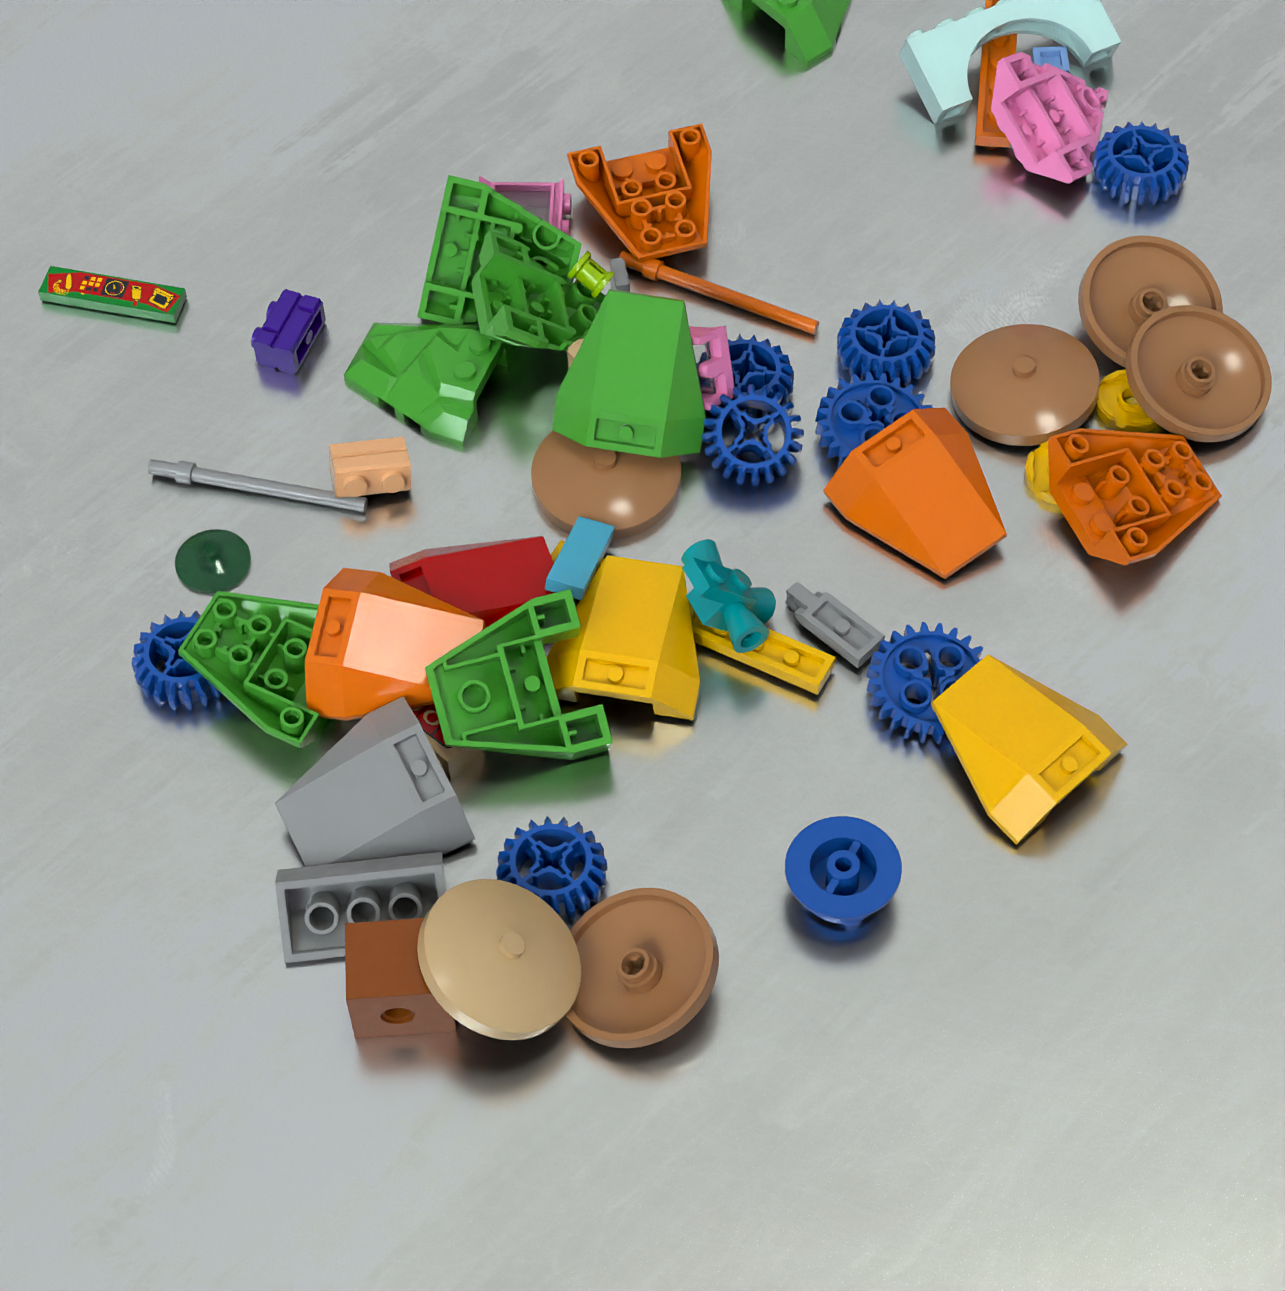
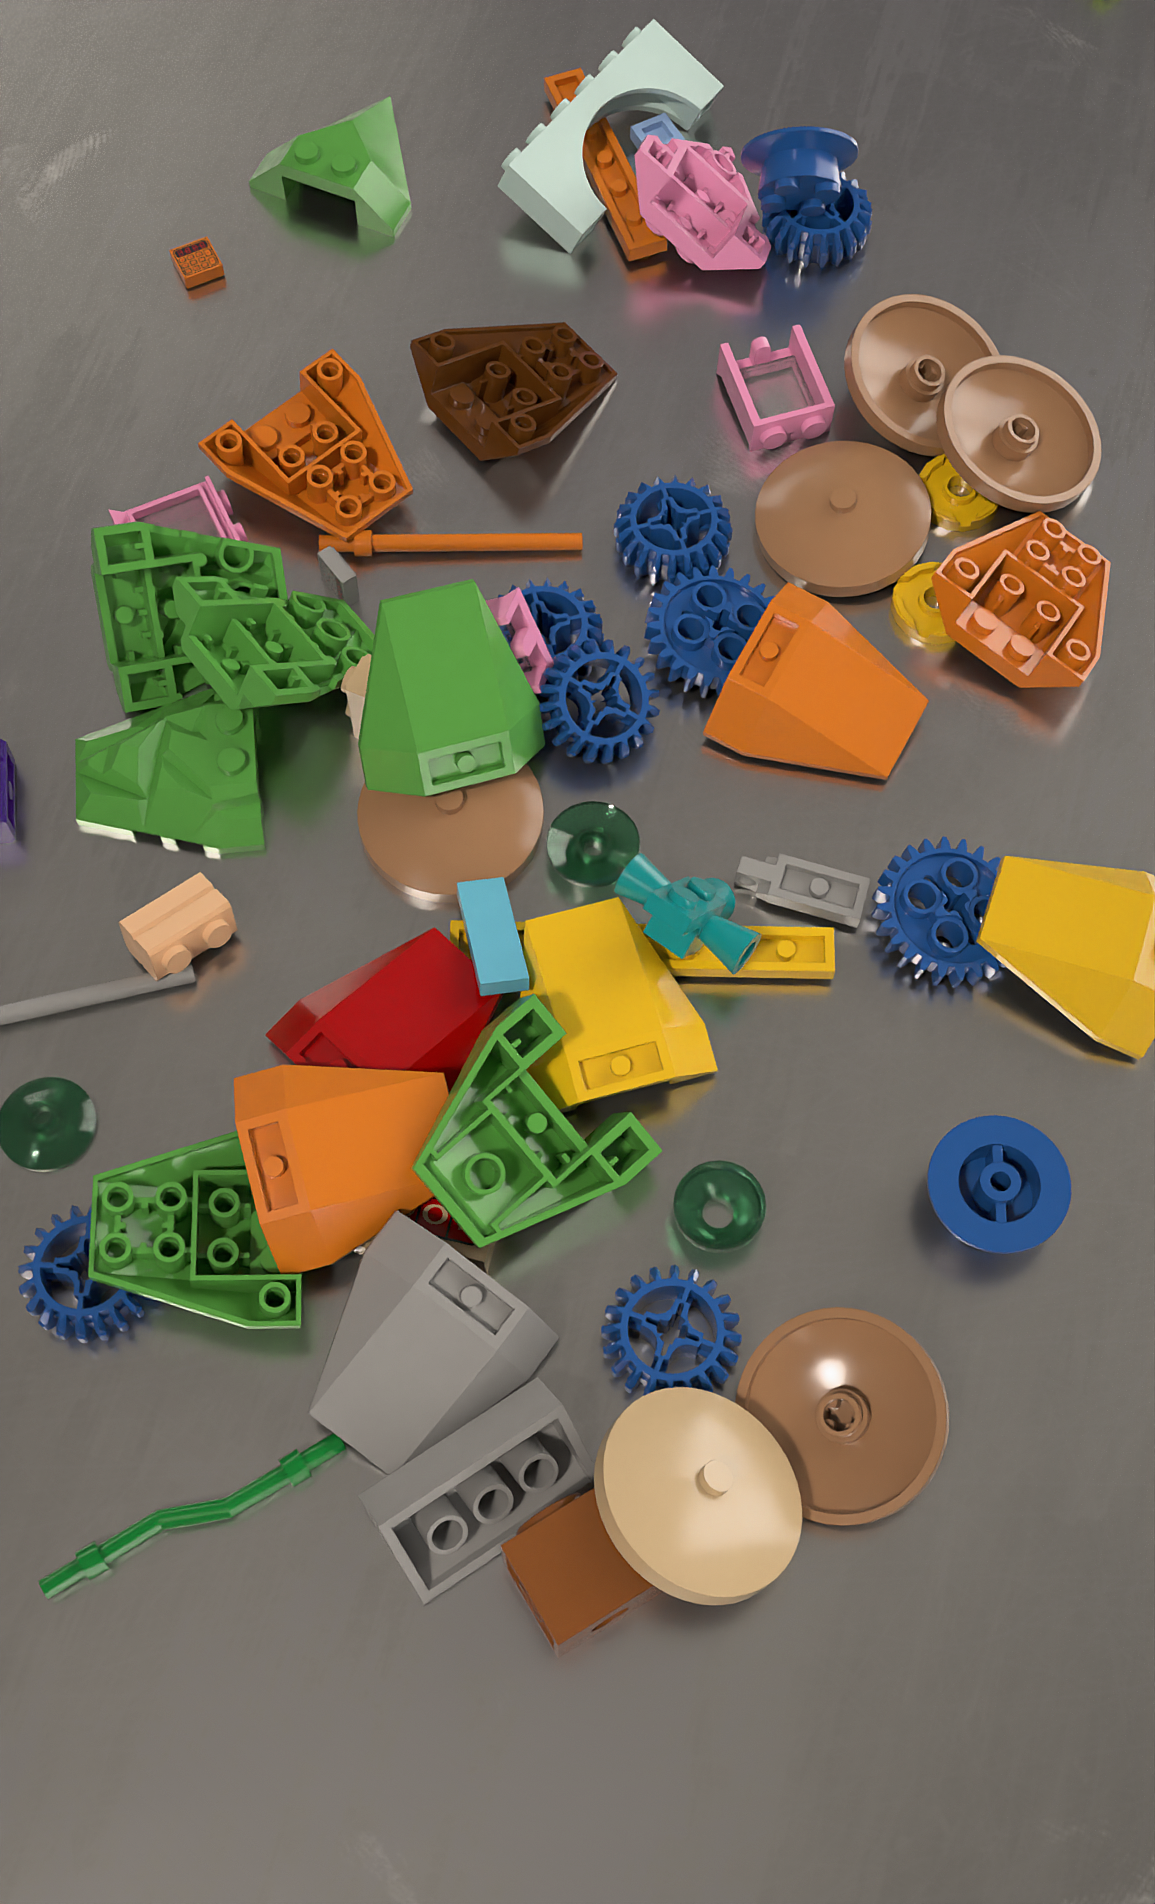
camera: 30 degrees left, 10 degrees up
lime bush [567,250,615,298] -> none
none -> green bar [38,1433,346,1600]
none -> orange tile [169,236,225,289]
none -> reddish brown wedge [410,322,618,461]
none -> clear green dish [546,801,640,888]
none -> clear green piece [673,1160,766,1253]
none -> bright pink window [716,324,835,452]
none -> blue piece [741,126,858,216]

